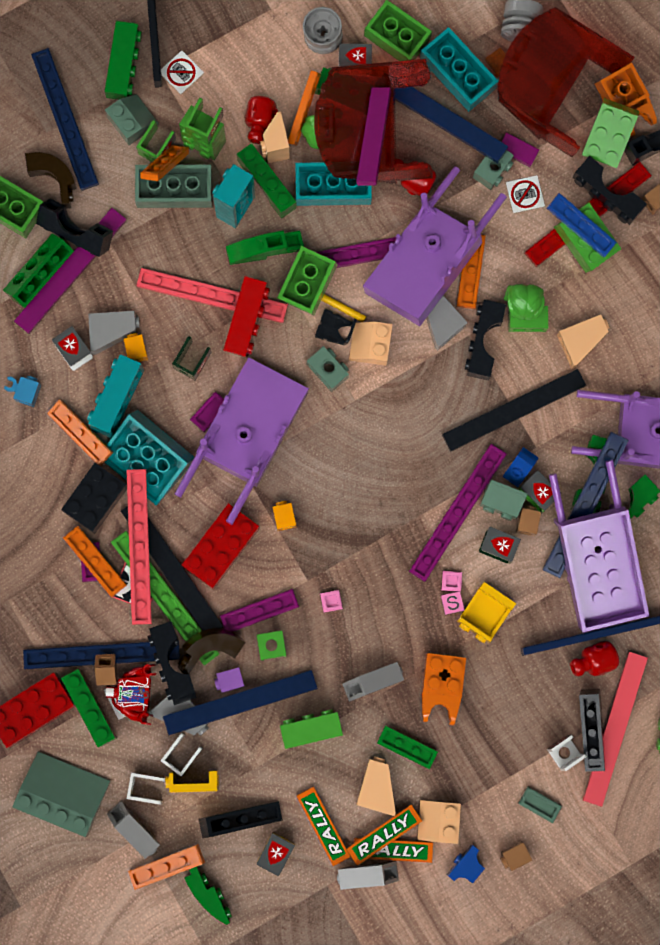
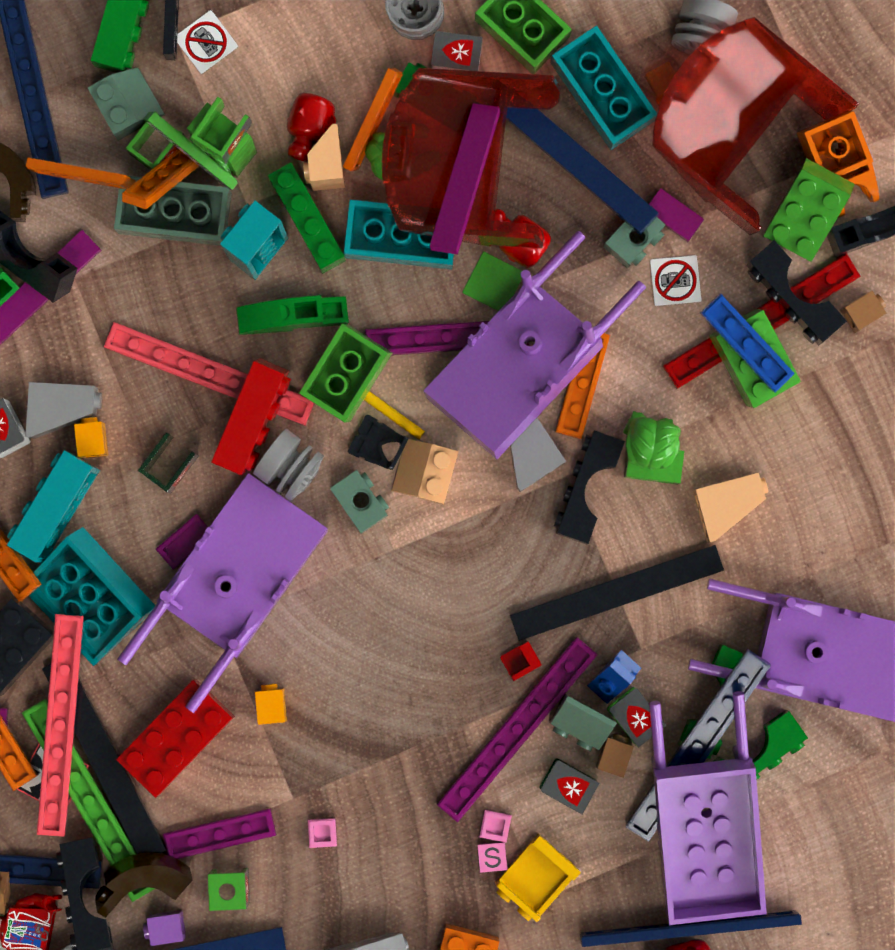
camera: 10 degrees right, 5 degrees up
none -> orange tile [26,158,136,190]
none -> bright green tile [143,112,238,190]
none -> light grey wheel [253,428,324,501]
none -> bright green sticker [463,252,522,311]
none -> red panel [500,641,542,681]

